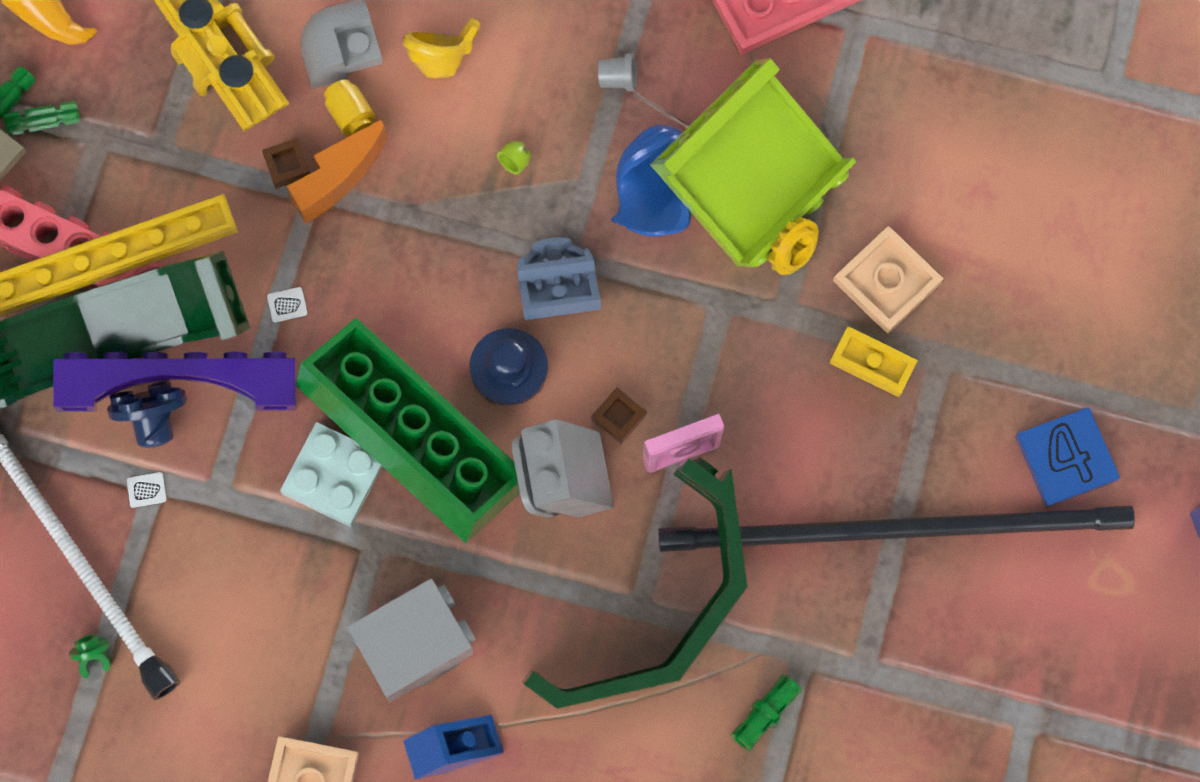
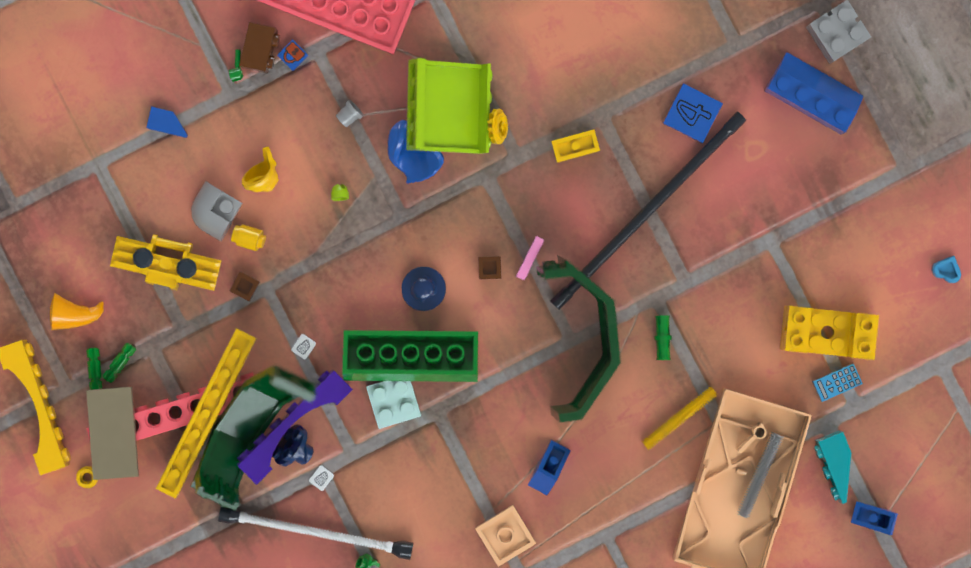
camera: 40 degrees left, 15 degrees up
orange slope [287,120,387,224] -> none
light grey brick [347,578,476,703] -> none
light grey brick [512,419,614,518] -> none
sand blue slope [517,237,601,320] -> none
light nougat plate [833,226,944,334] -> none

